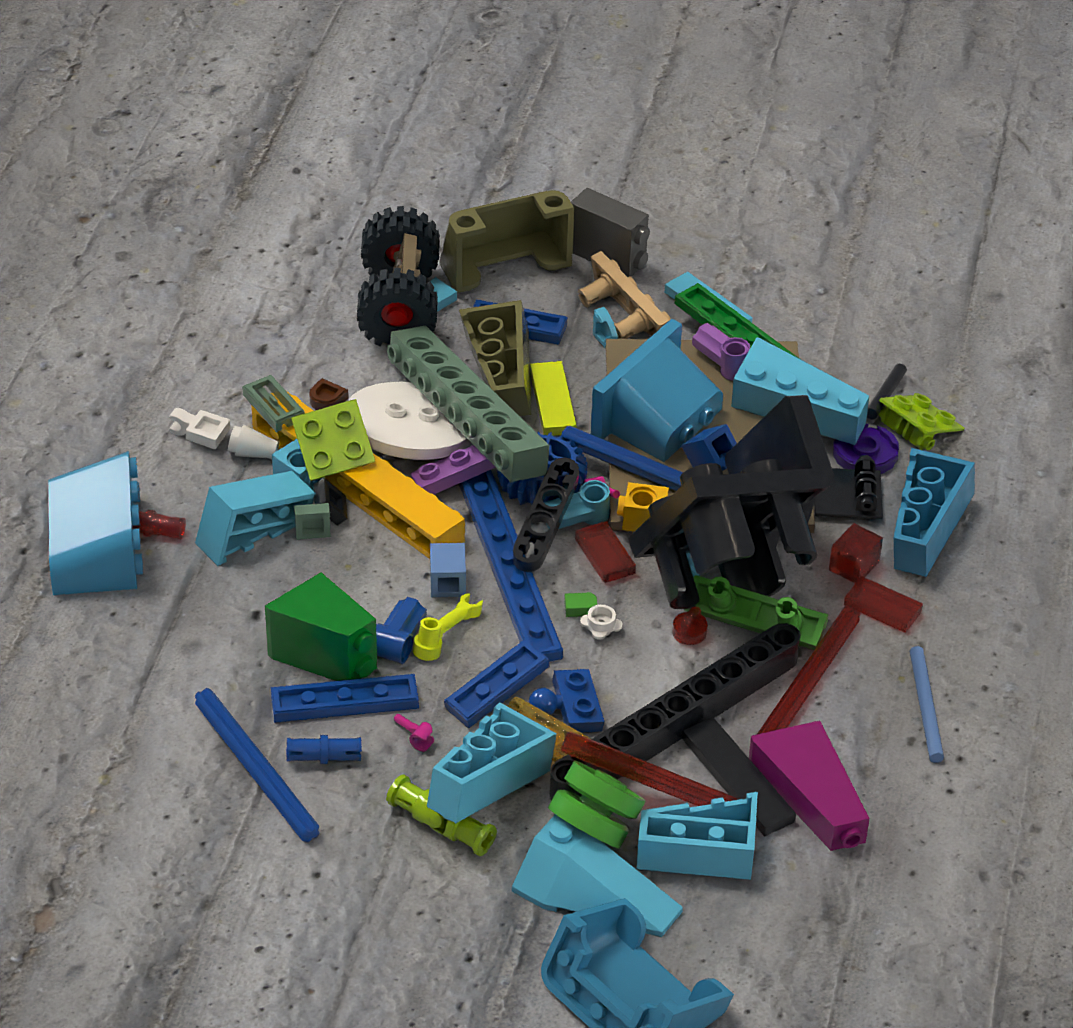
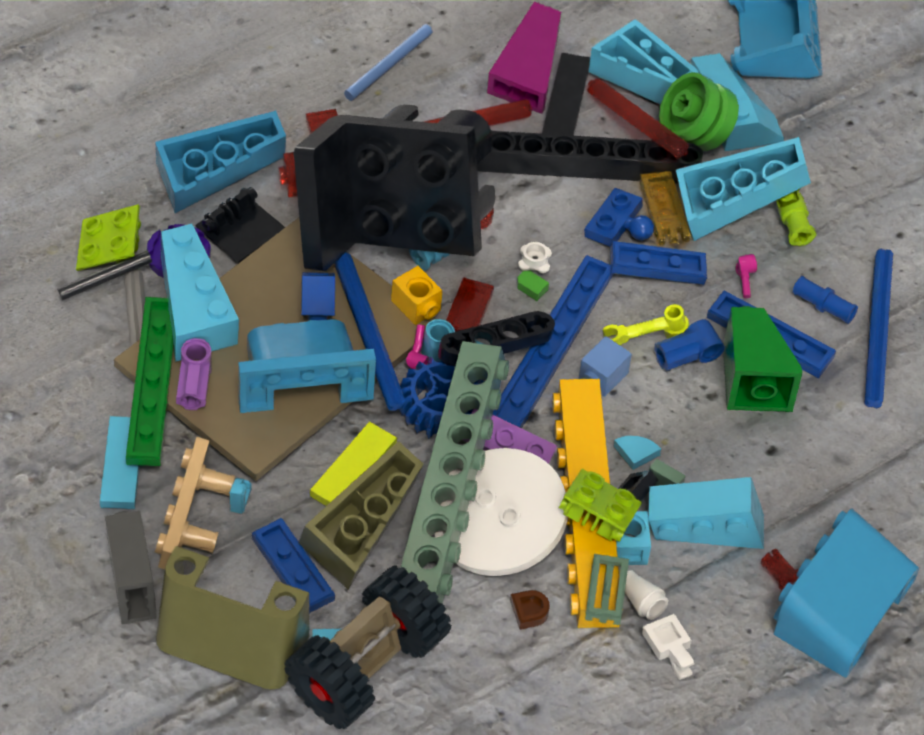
camera: 140 degrees left, 10 degrees up
none -> medium azure tile [614,436,661,470]

